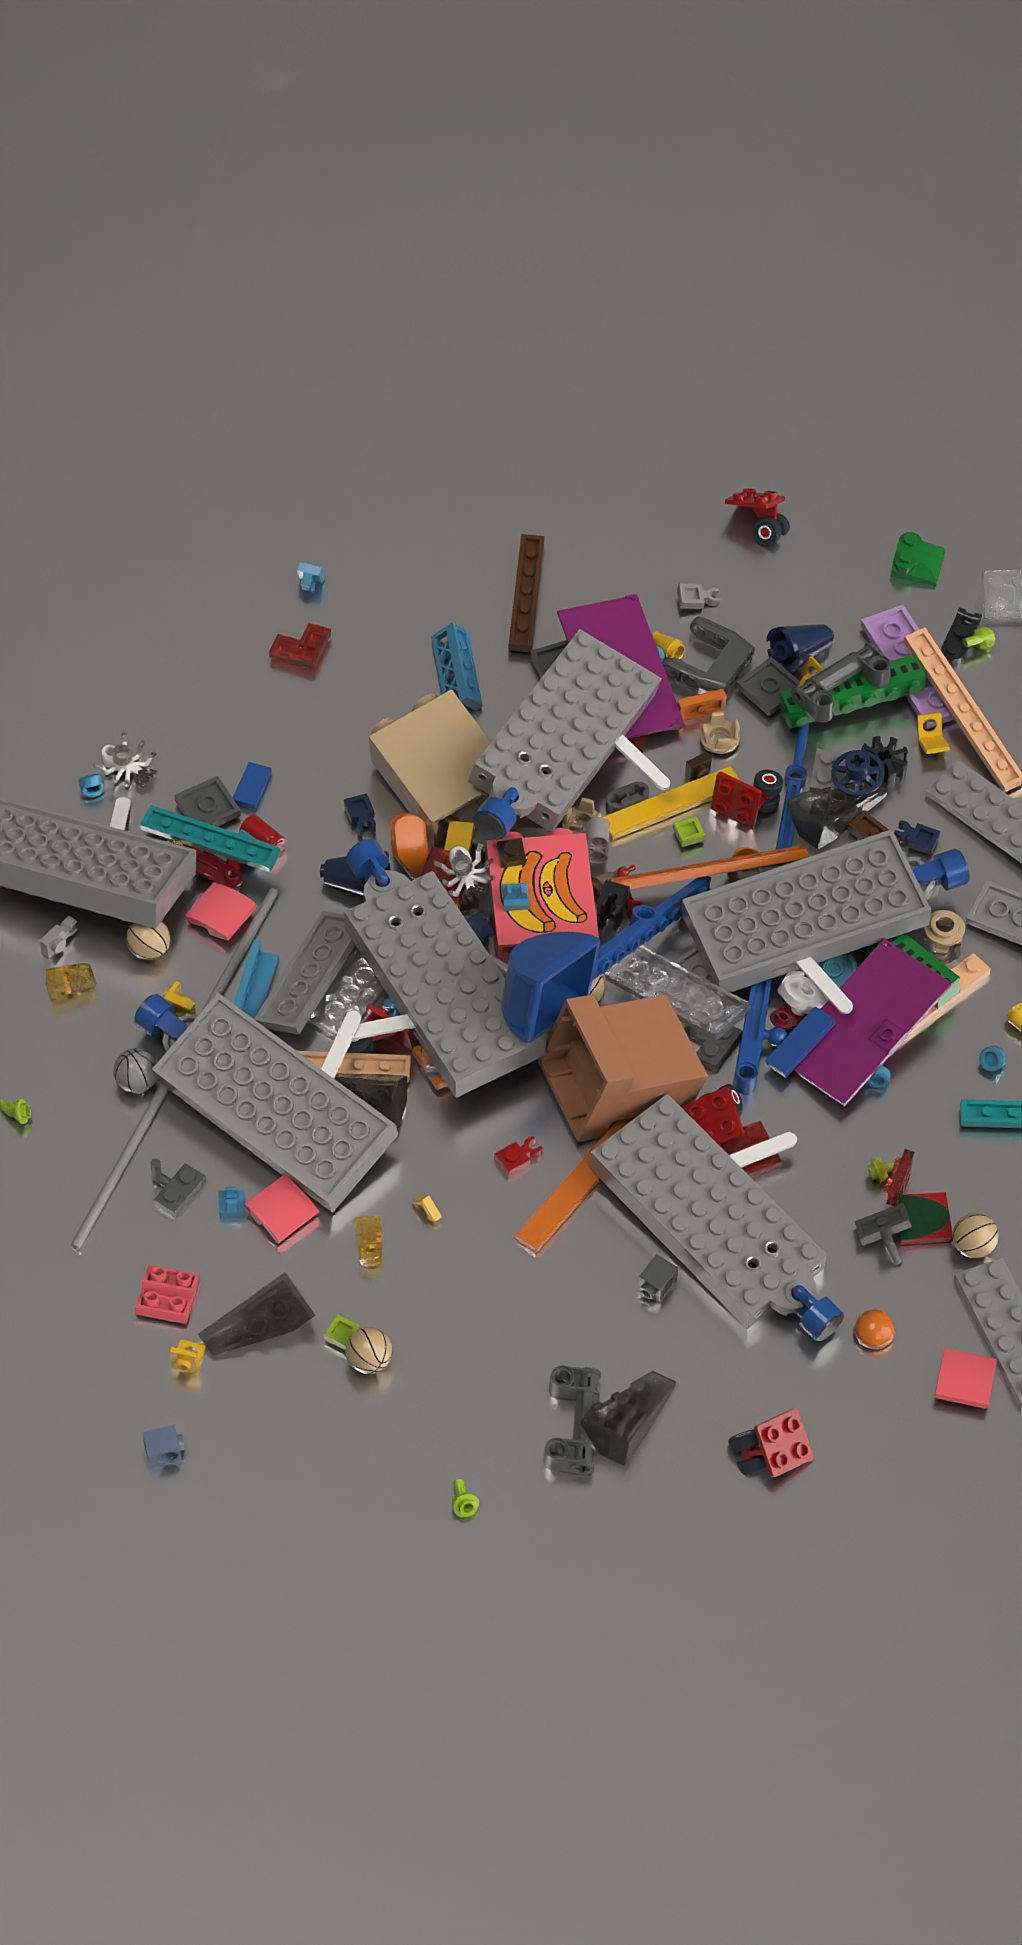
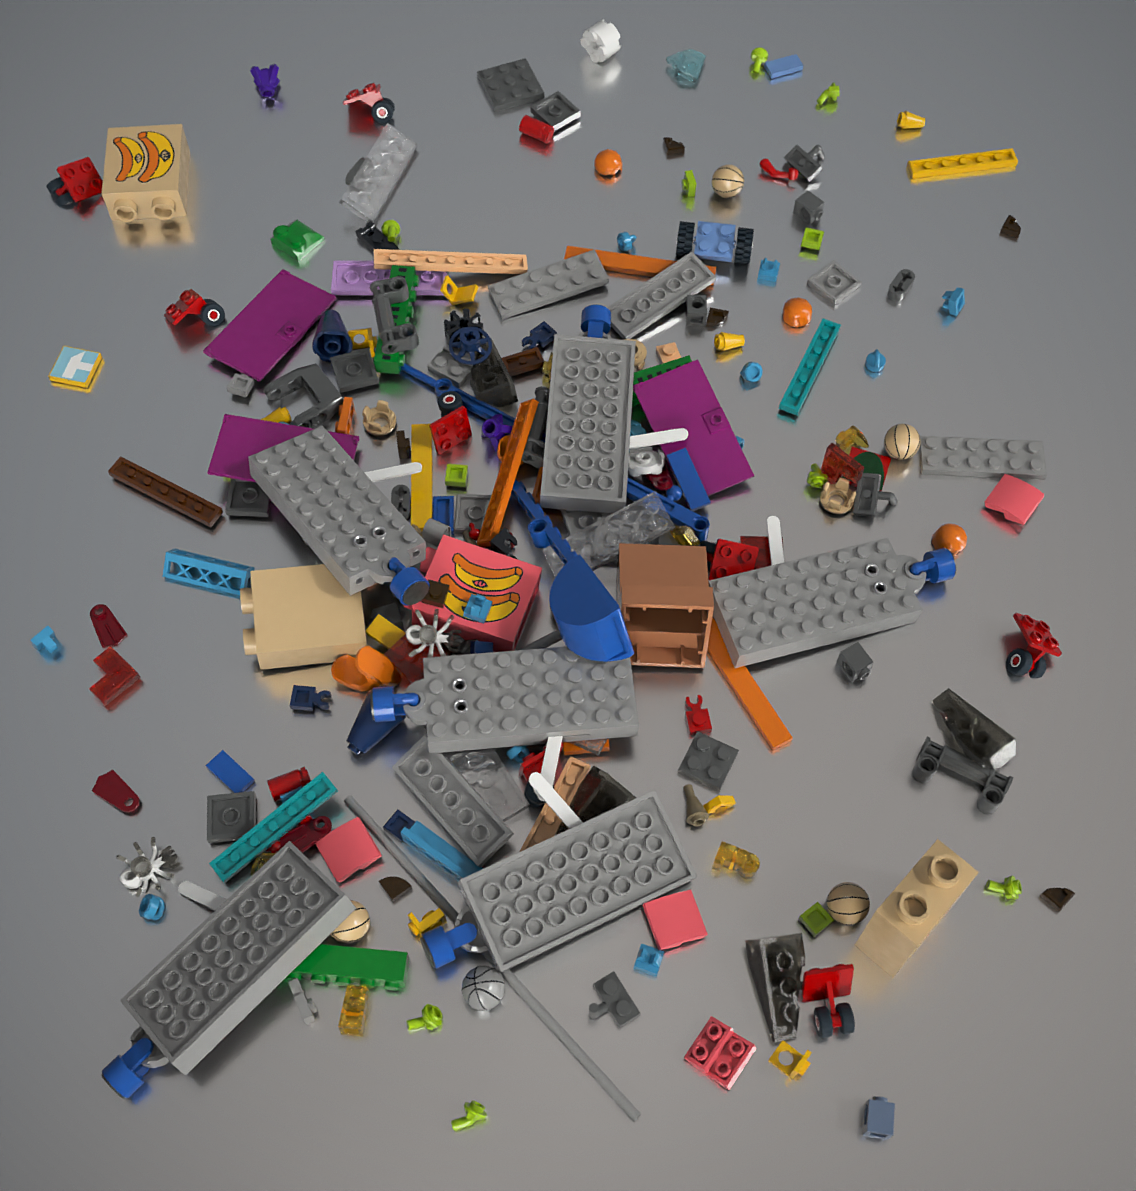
camera: 65 degrees left, 5 degrees up
none -> red plate [46,157,103,207]
none -> tile [48,346,102,388]
none -> dark red piece [90,604,127,648]
none -> dark red piece [92,770,140,812]
none -> tan brick [102,124,190,222]
none -> magenta door [203,269,337,382]
none -> green brick [286,944,410,991]
none -> dark brown tile [379,876,412,902]
none -> dark blue tile [383,809,415,843]
none -> lime plate [406,1004,442,1030]
none -> blue tile [433,496,454,535]
none -> light grey tile [454,494,491,534]
none -> dark purple rock [481,414,513,452]
none -> clear yellow plate [670,526,700,546]
none -> dark grey plate [678,731,739,792]
none -> dark tan cone [683,784,709,826]
none -> red plate [801,964,855,1038]
none -> tan piece [820,478,856,514]
none -> clear yellow plate [834,425,869,454]
none -> tan brick [855,839,979,978]
none -> dark brown tile [1040,888,1075,912]

